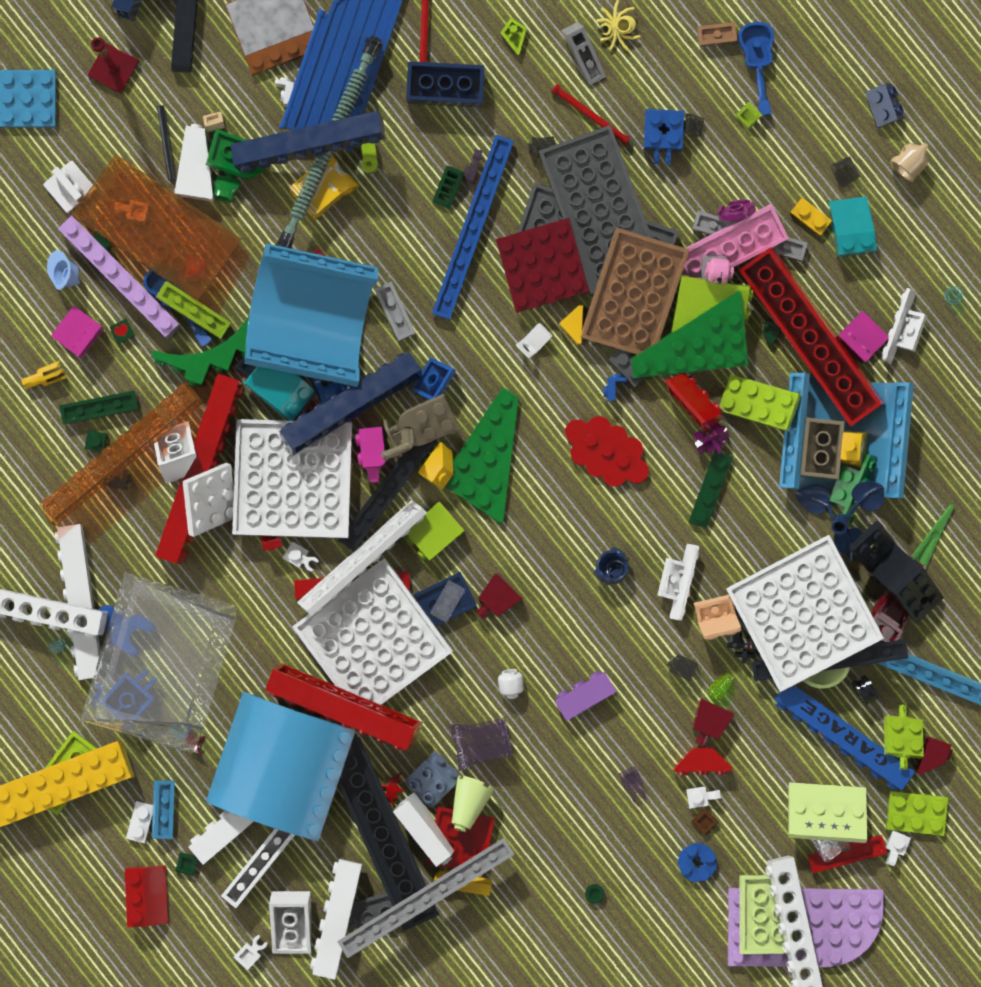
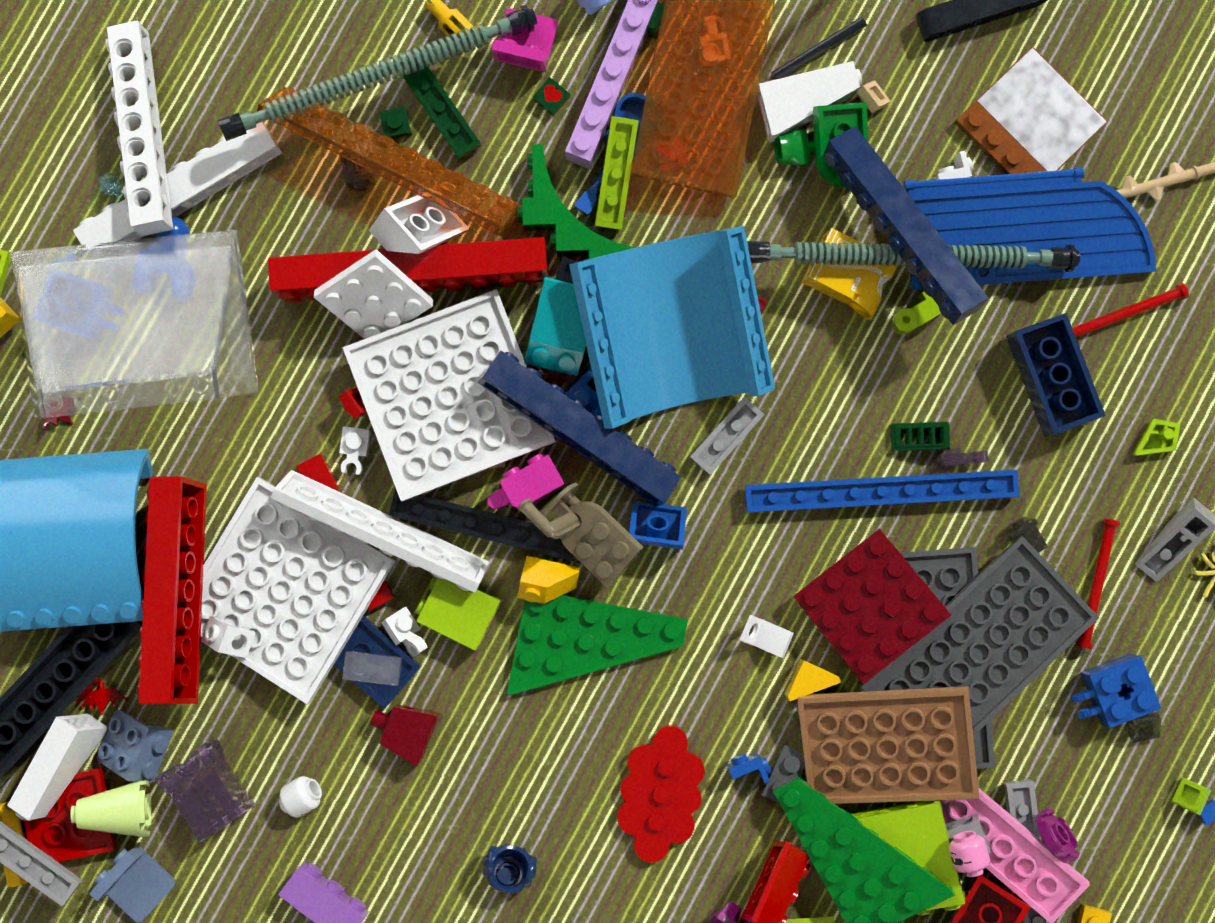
camera: 70 degrees right, 0 degrees up
none -> sand blue bracket [89,845,176,923]
none -> white bracket [201,616,256,658]
none -> sand green hose [217,5,537,141]
none -> white plate [381,607,428,658]

